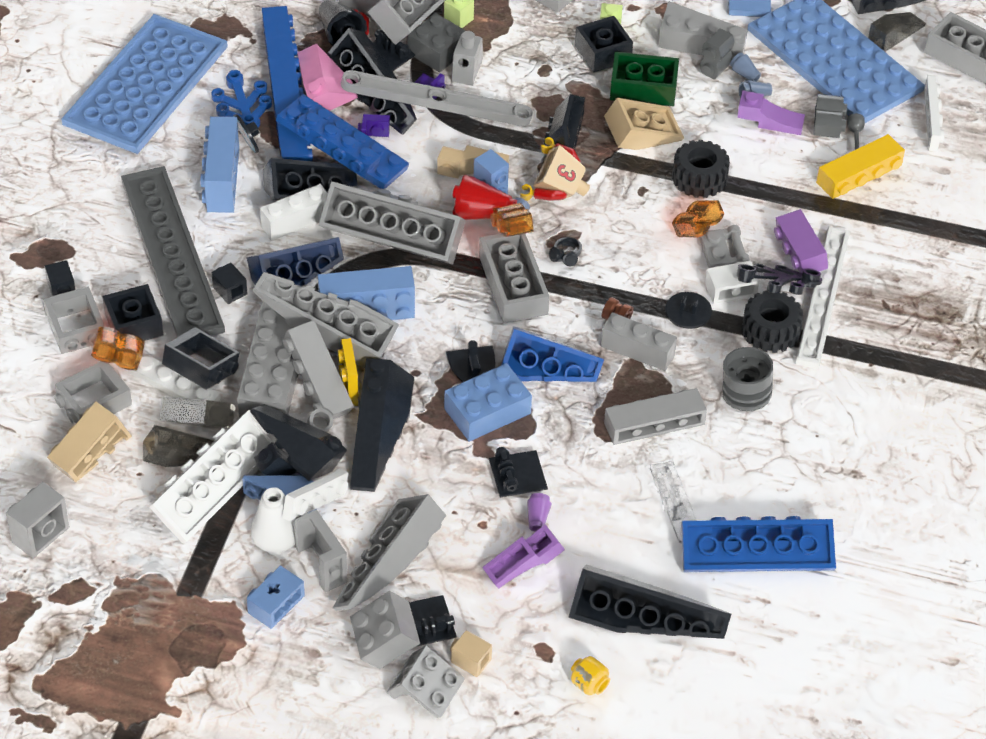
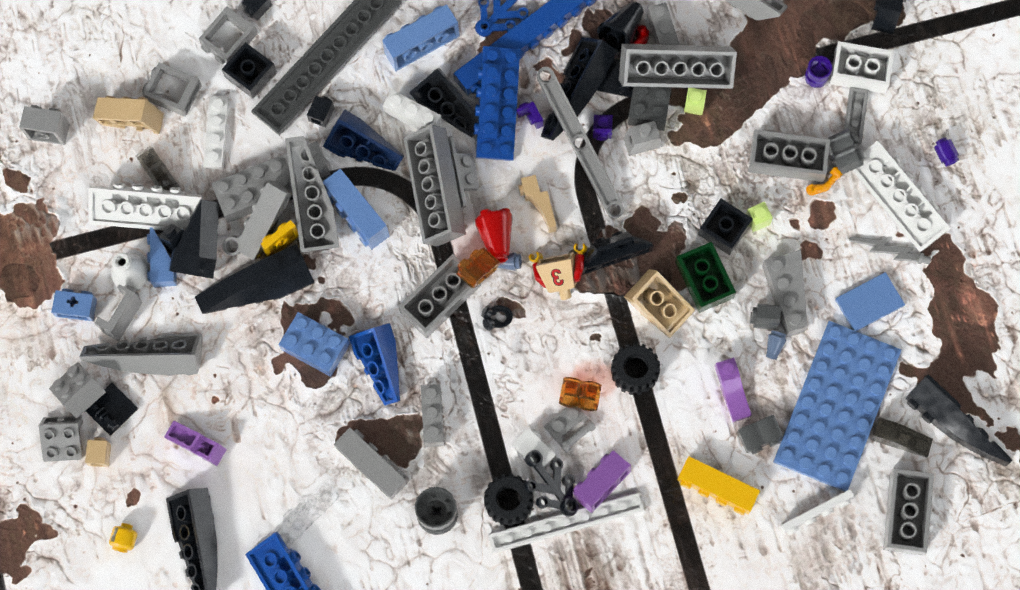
camera: 65 degrees right, 25 degrees up
clear orange brick [91,327,145,370] -> none
clear smoke slope [160,397,235,430] -> none
black window [162,327,240,390] -> none
black piece [233,113,260,153] -> none
white plate [282,469,348,521] -> none
bright pink wedge [297,44,358,111] -> none
black shield [446,340,496,382] -> none
medium blue brick [474,149,509,194] -> none
black hinge [489,447,548,498] -> none
medium lavender cone [527,493,552,532] -> none
copper wheel [601,297,633,320] -> none
black piece [665,292,712,329] -> none
sand blue cone [738,80,772,98] -> none
dark grey hinge [847,113,865,150] -> none

